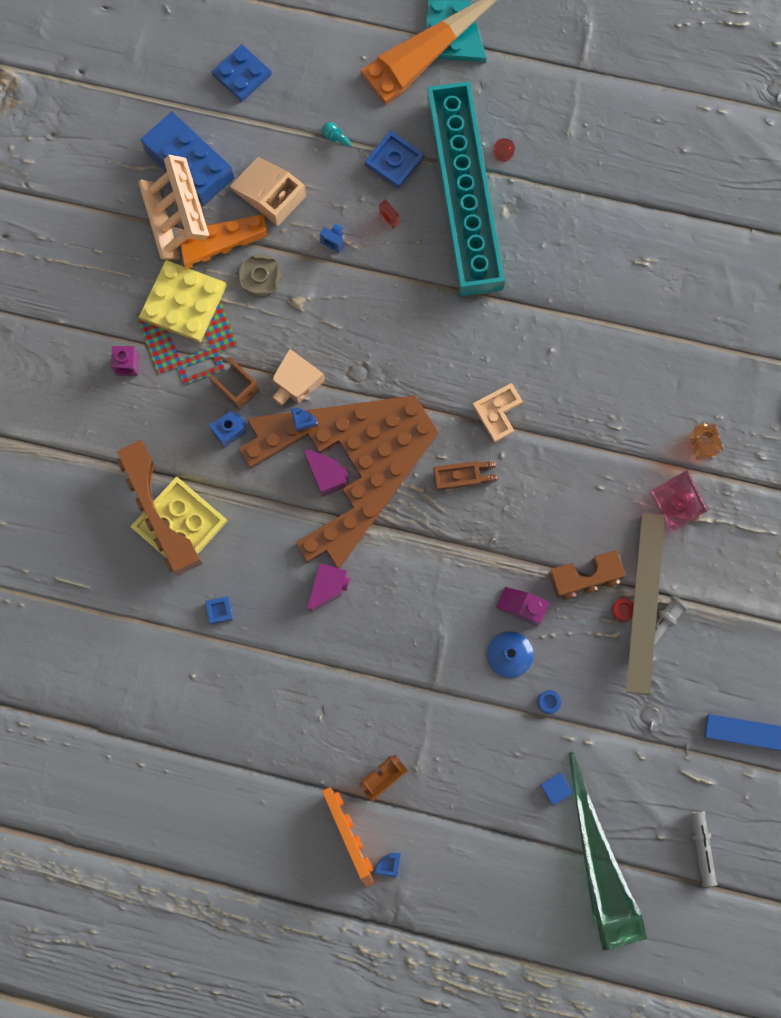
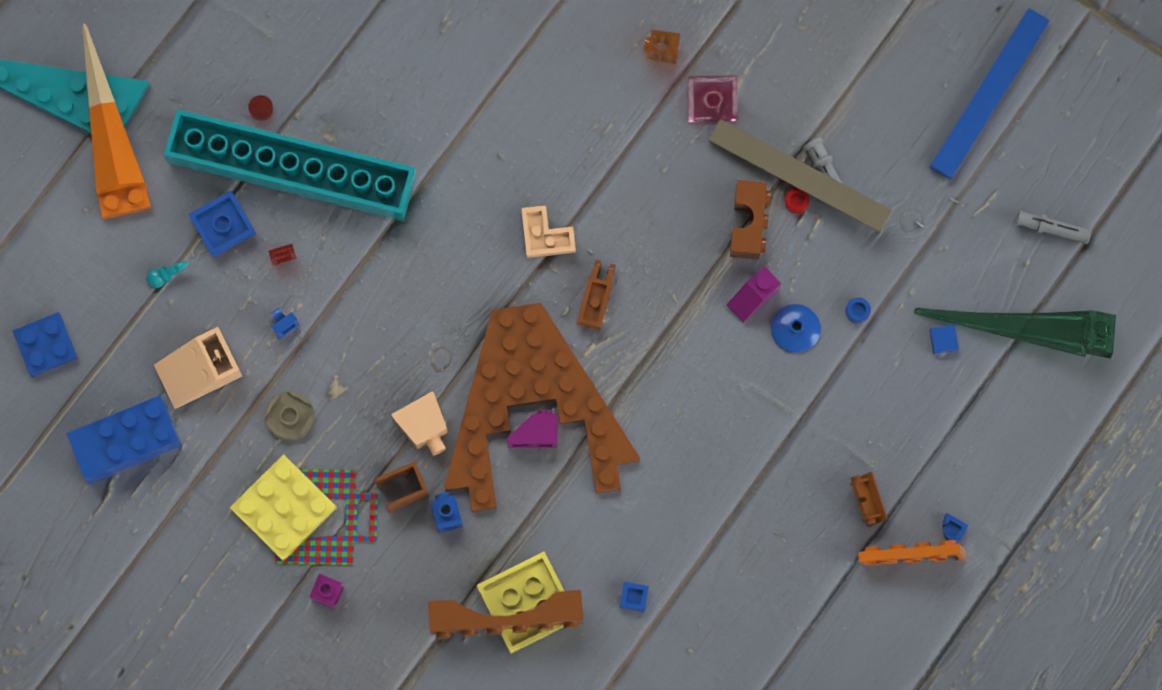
camera: 70 degrees left, 0 degrees up
light nougat fence [139,155,209,261] -> none
orange wing [179,214,268,270] -> none
blue tile [291,408,318,432] -> none
magenta slope [307,563,350,612] -> none

